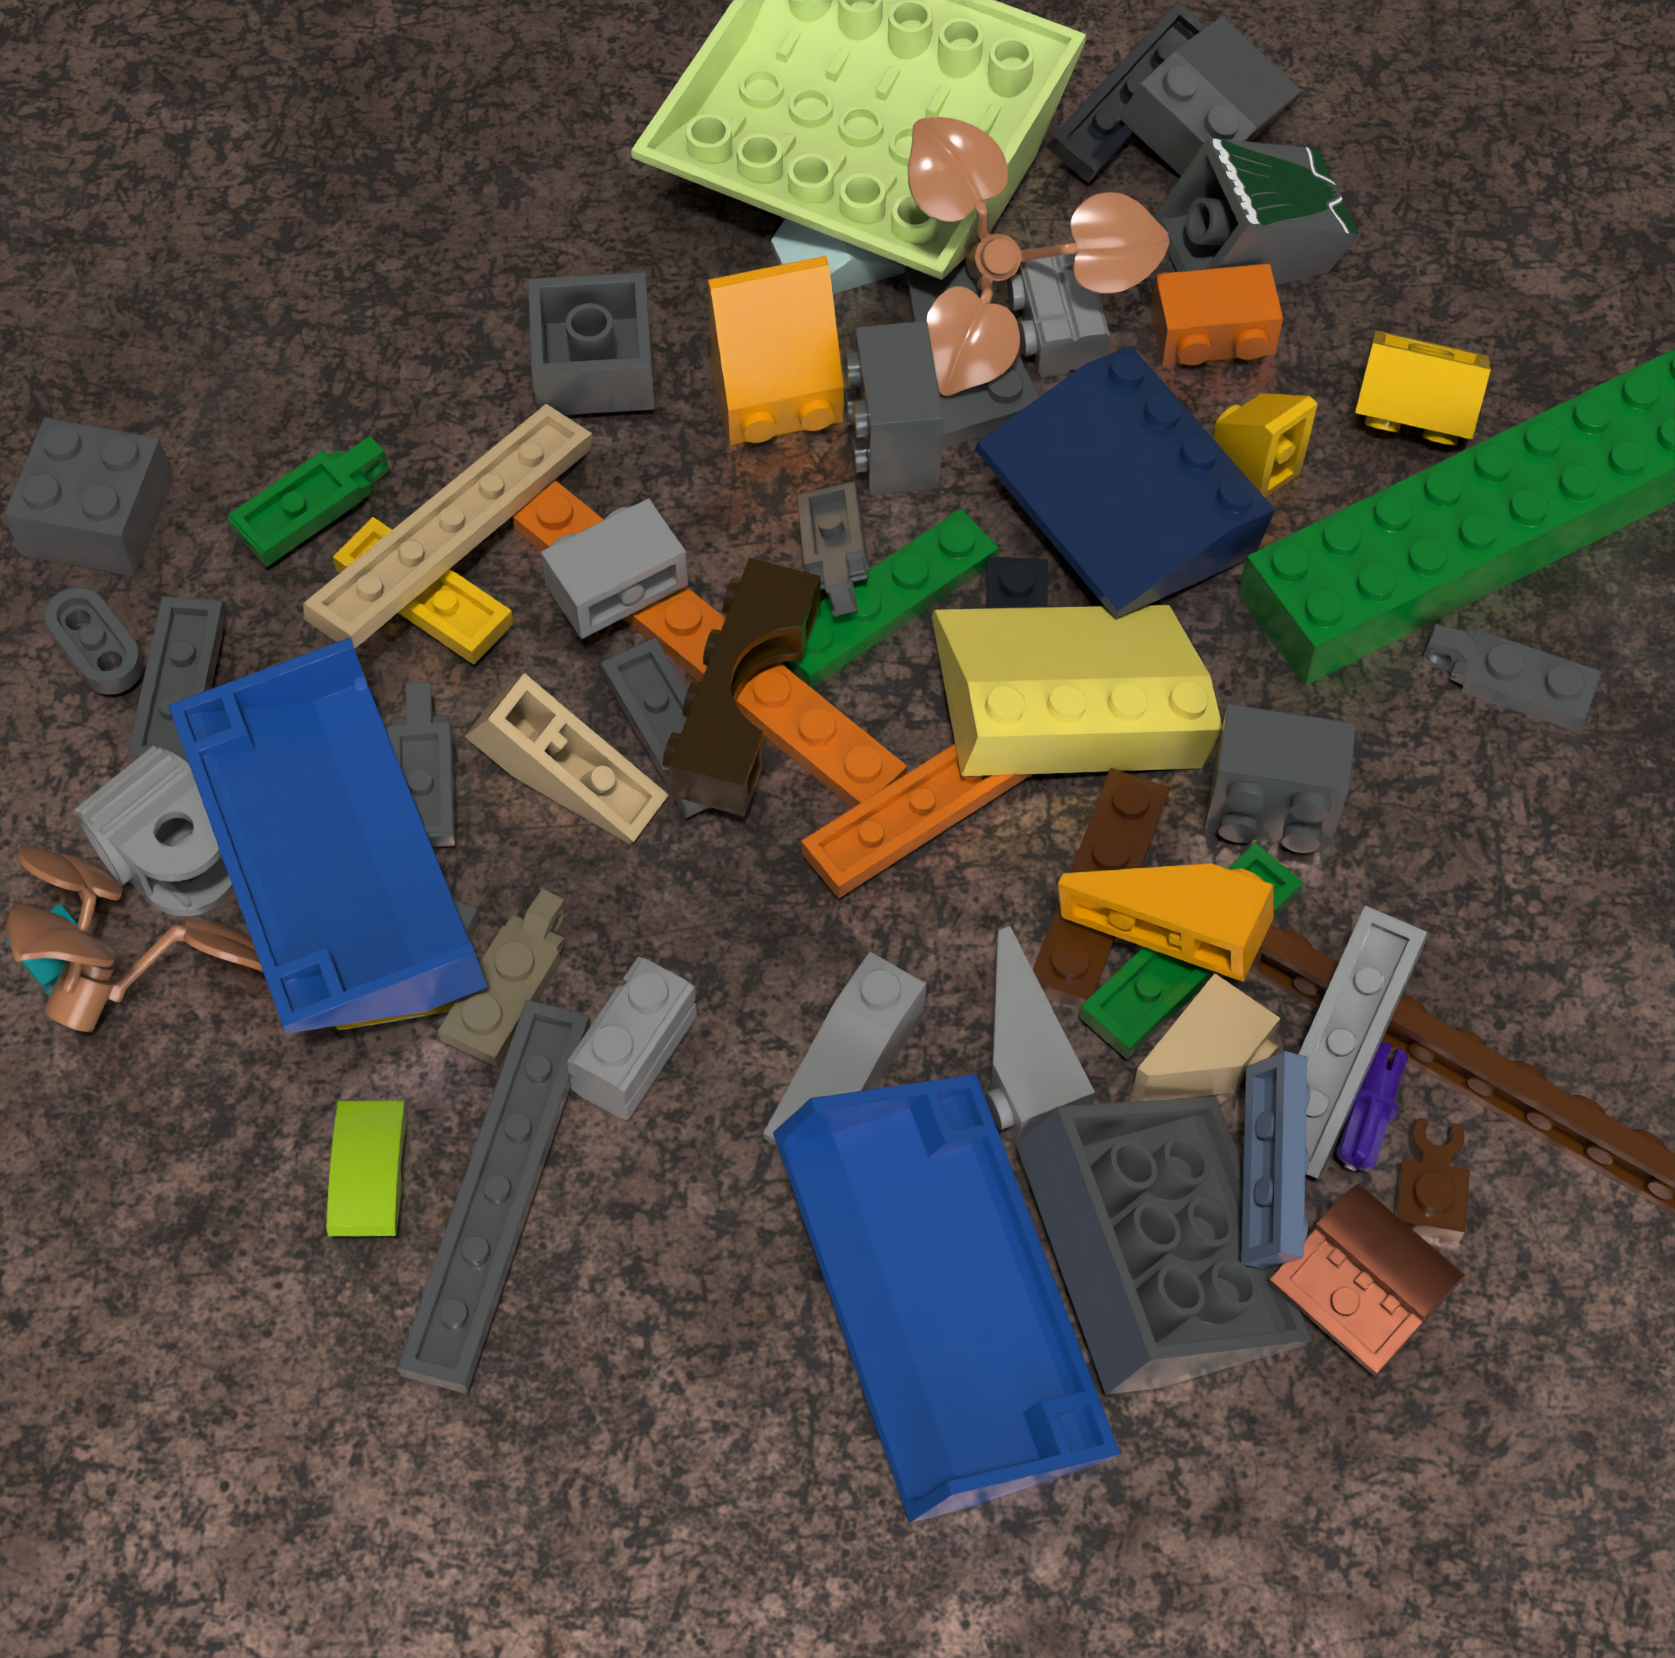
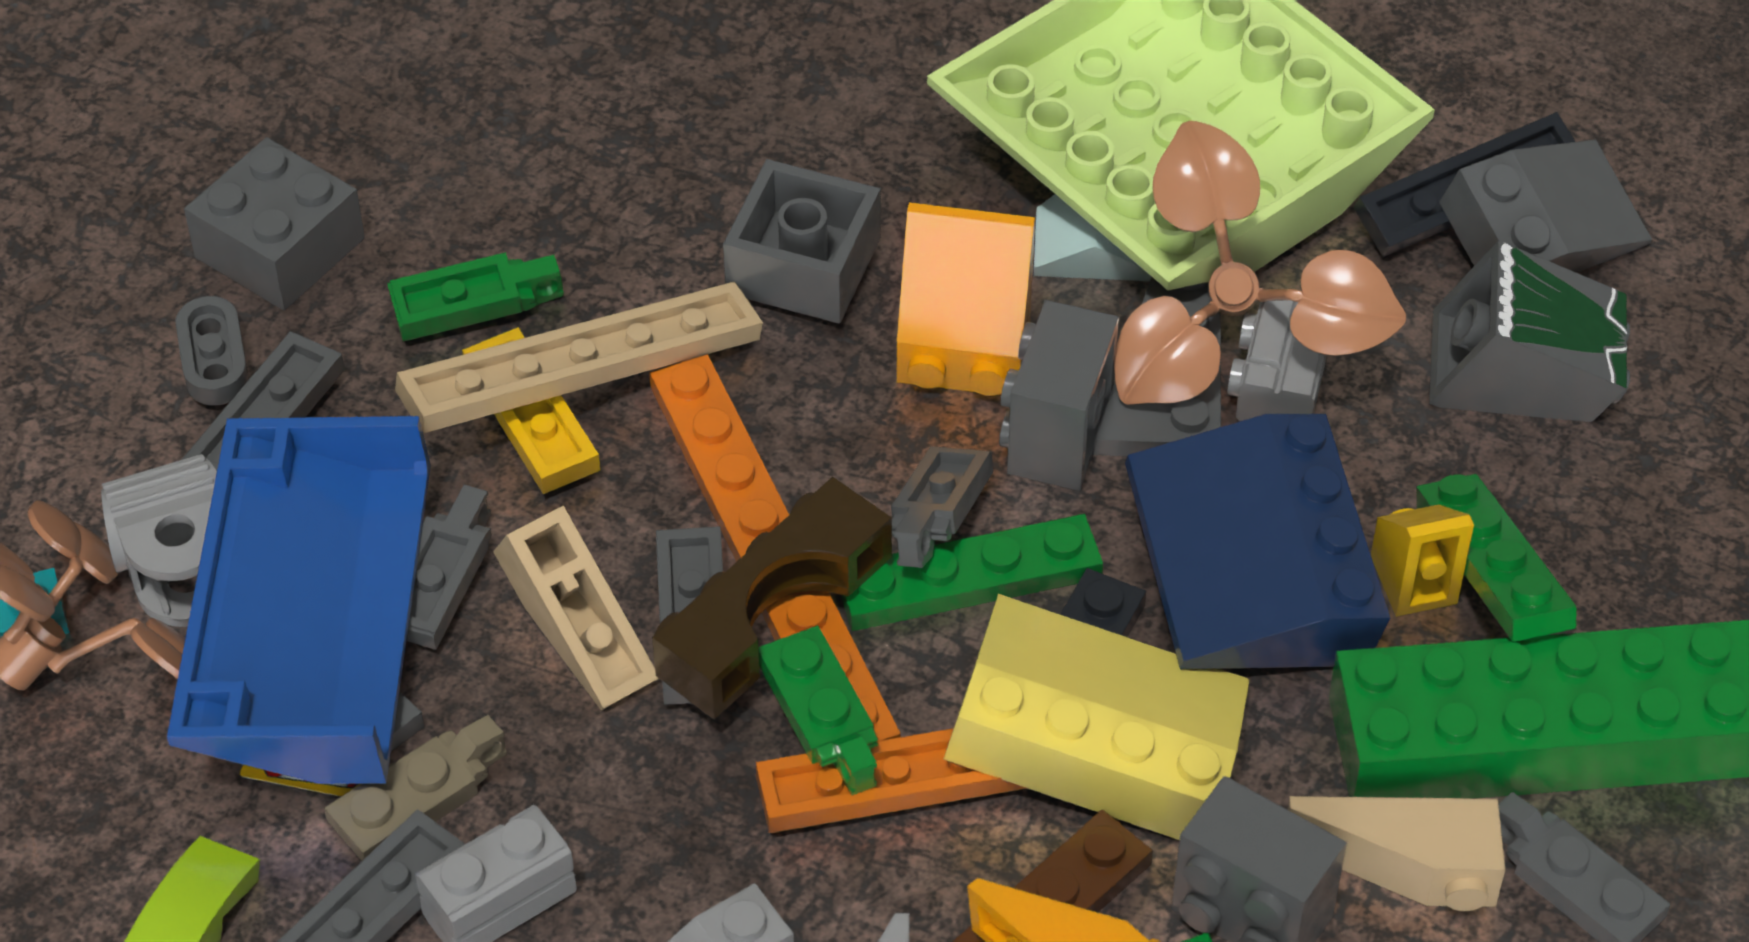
camera: 25 degrees right, 10 degrees down
light grey brick [540,498,688,639] -> none
orange brick [1150,263,1283,366] -> none
yellow slope [1355,330,1491,445] -> none
none -> green hinge [758,625,878,796]
none -> tan slope [1288,796,1505,911]
none -> green plate [1416,474,1577,642]

